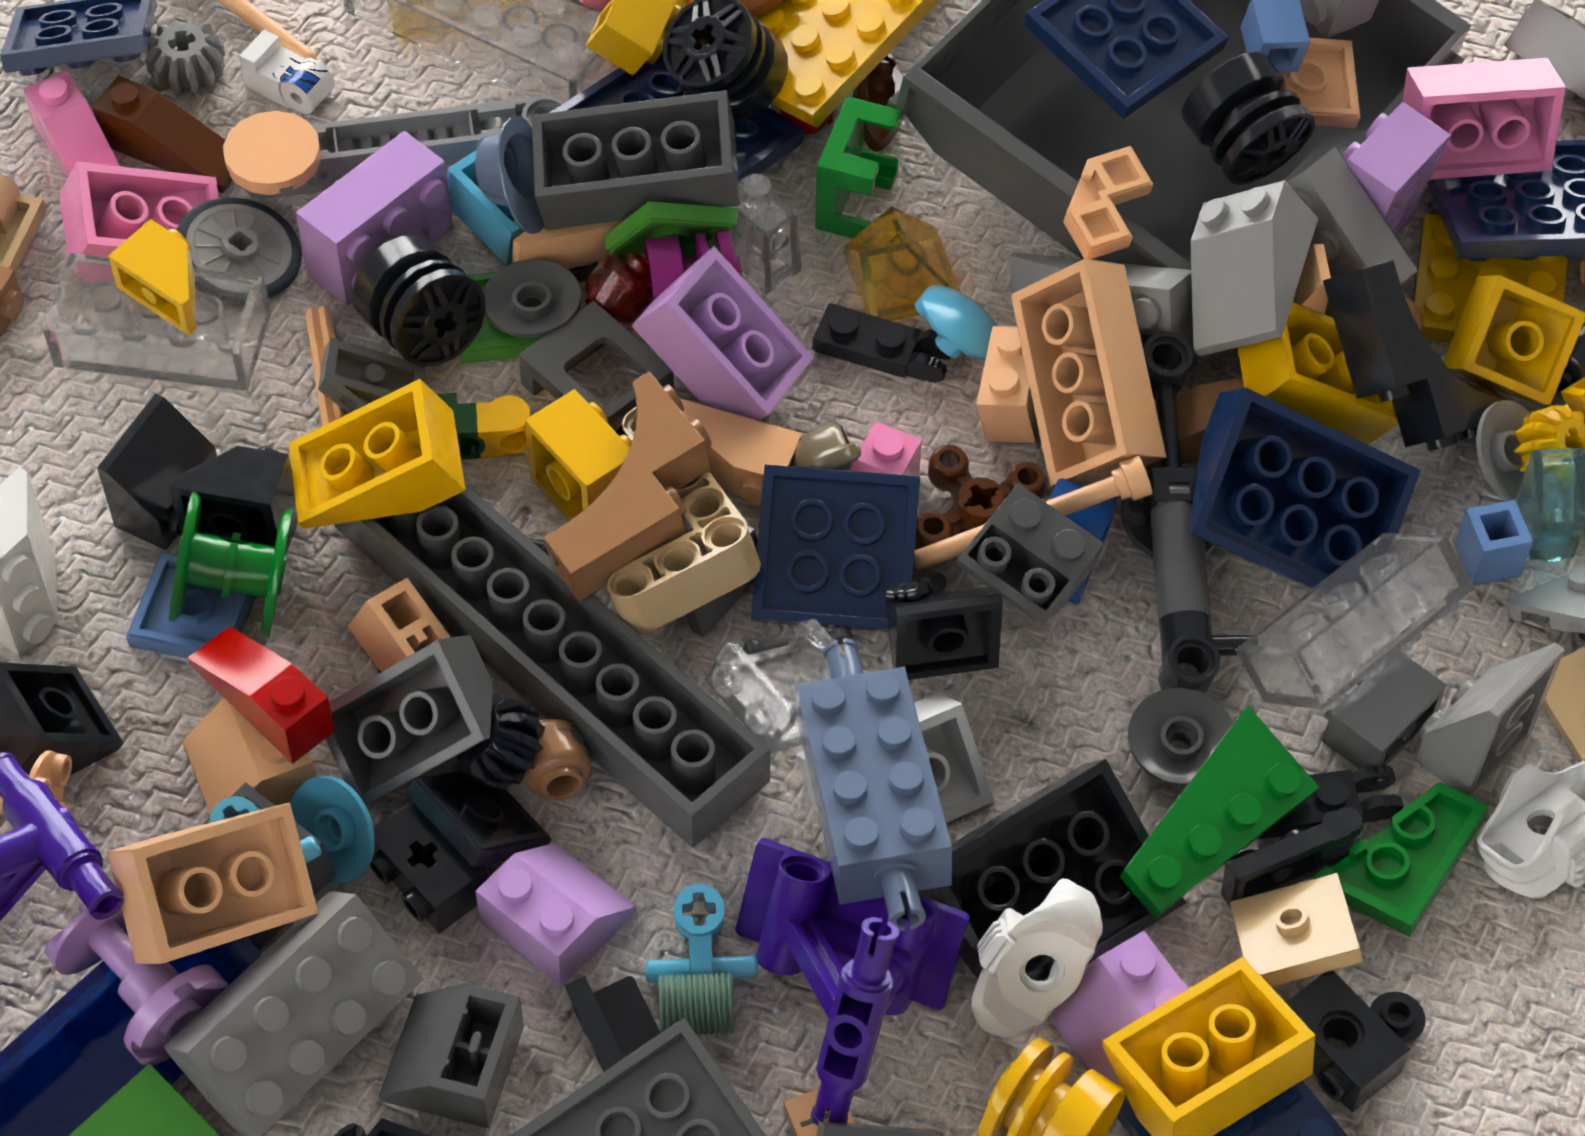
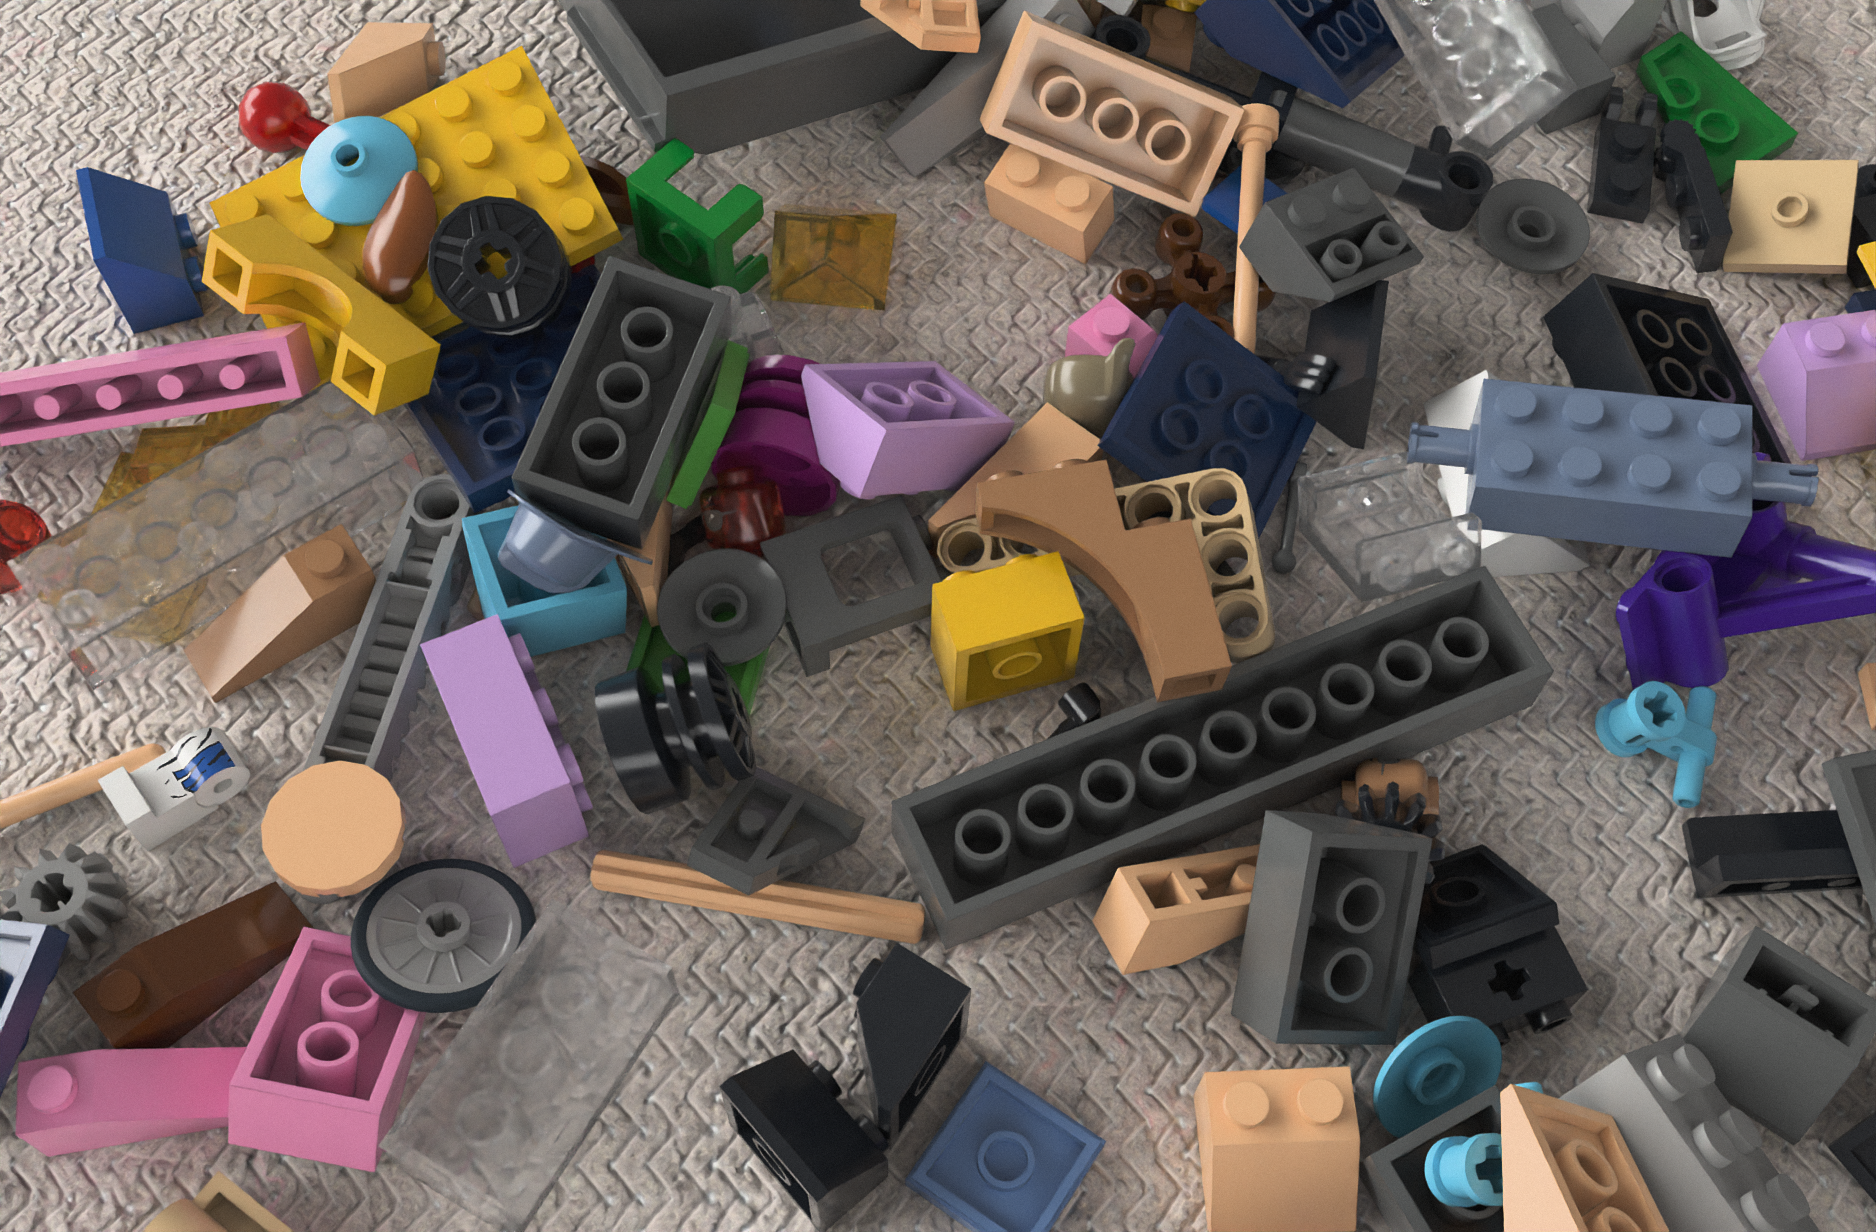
camera: 70 degrees left, 5 degrees up
yellow slope [108,219,196,336] -> none
green piece [169,491,293,639] -> none
red slope [187,626,335,764] -> none
yellow slope [289,379,466,529] -> none
yellow leg [437,393,531,460] -> none
lavender slope [476,843,637,987] -> none
sand green piece [658,972,735,1036] -> none
black hinge [812,303,953,383] -> none
medium azure dish [915,285,998,361] -> none
white piece [971,879,1103,1038] -> none
green wing [1119,705,1319,919] -> none
none -> medium nougat slope [183,524,376,703]

